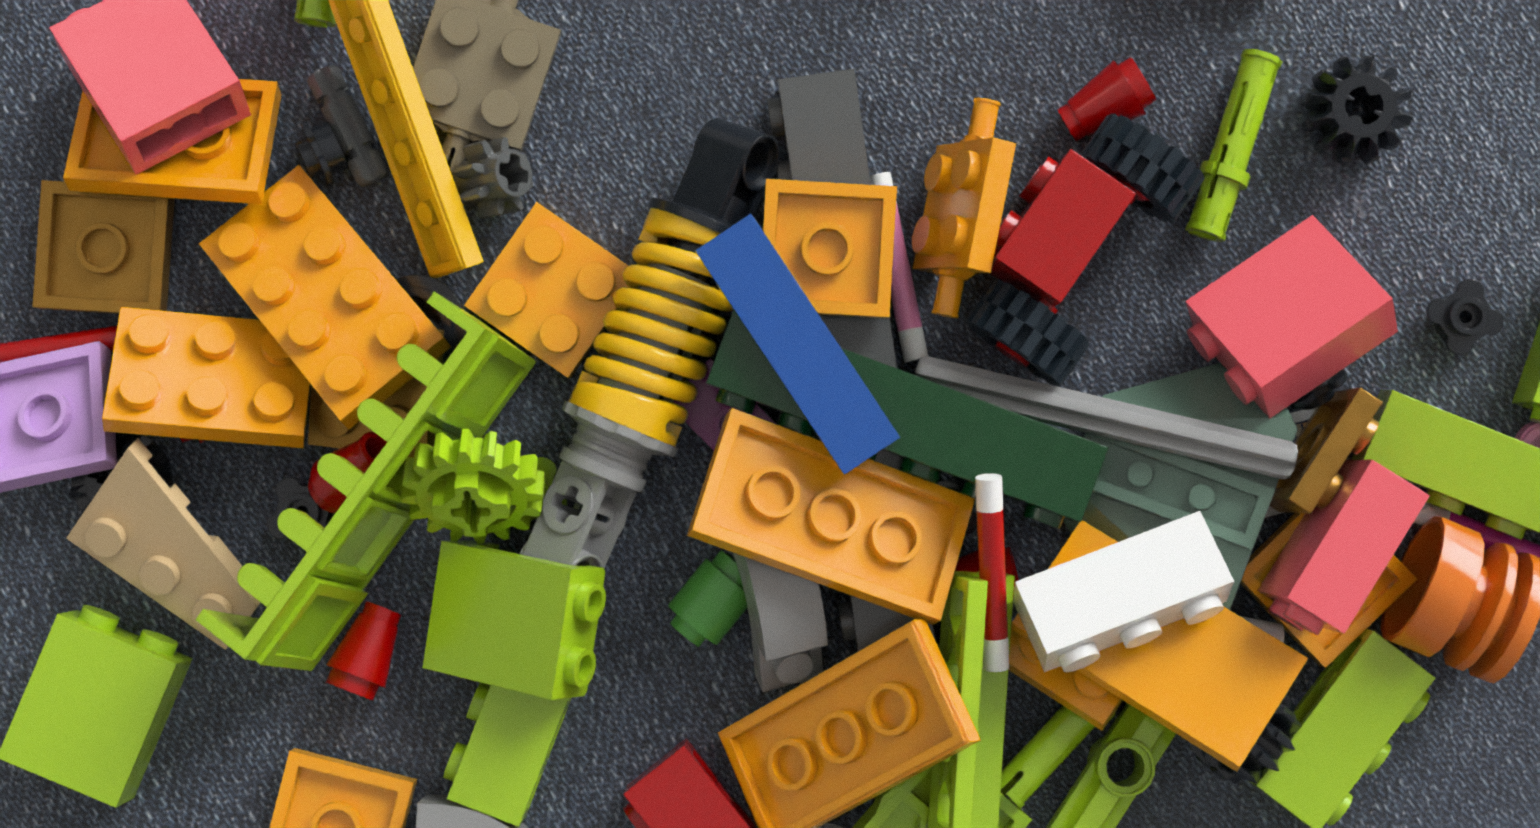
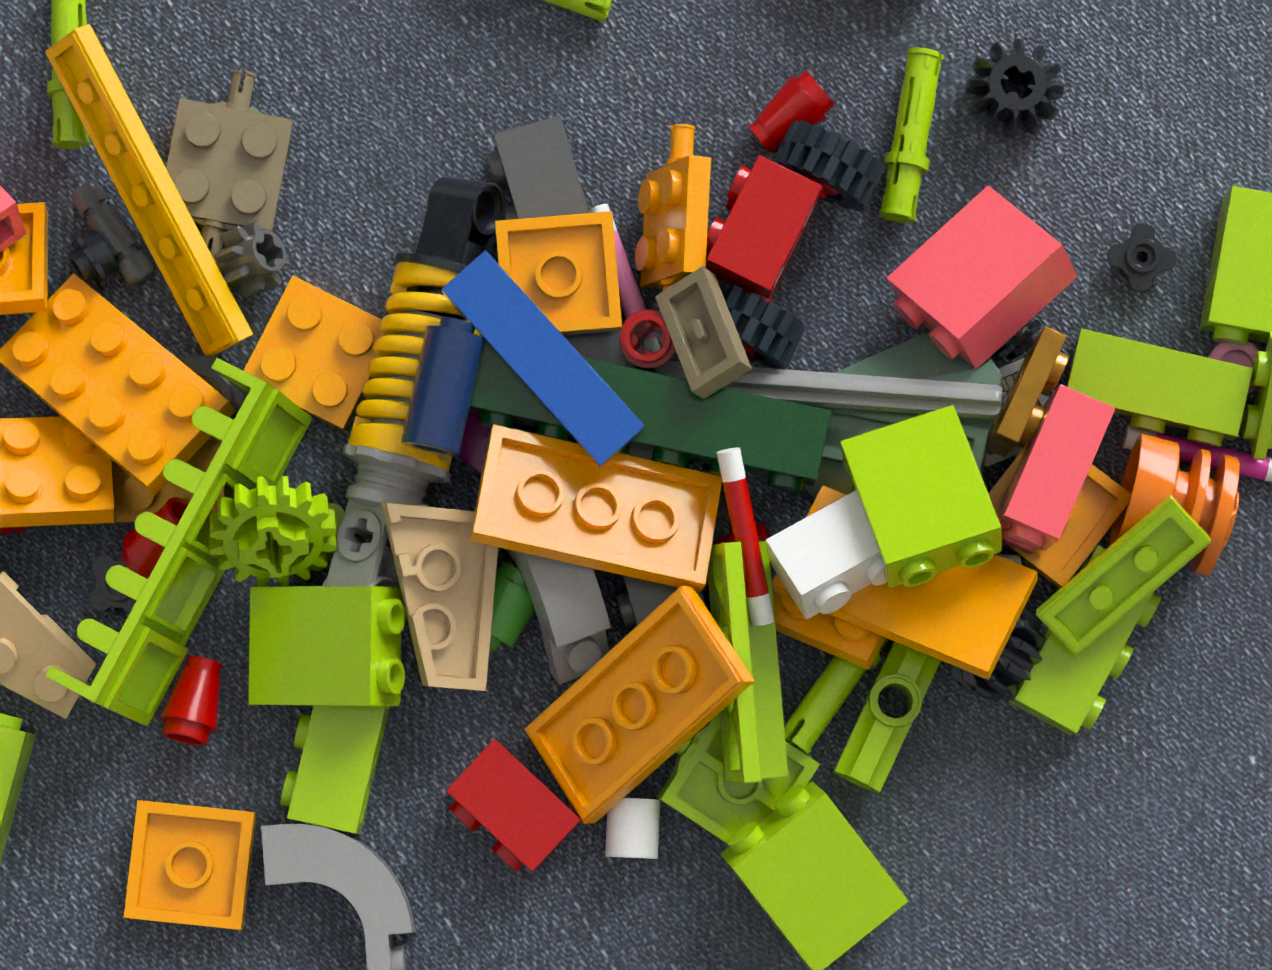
camera: 10 degrees left, 5 degrees down
none -> tan wing [381,503,498,691]
none -> dark blue brick [401,317,485,456]
none -> red cone [619,310,676,368]
none -> dark tan plate [655,266,752,399]
none -> lime panel [840,405,1002,588]
none -> lime tile [1036,495,1211,658]

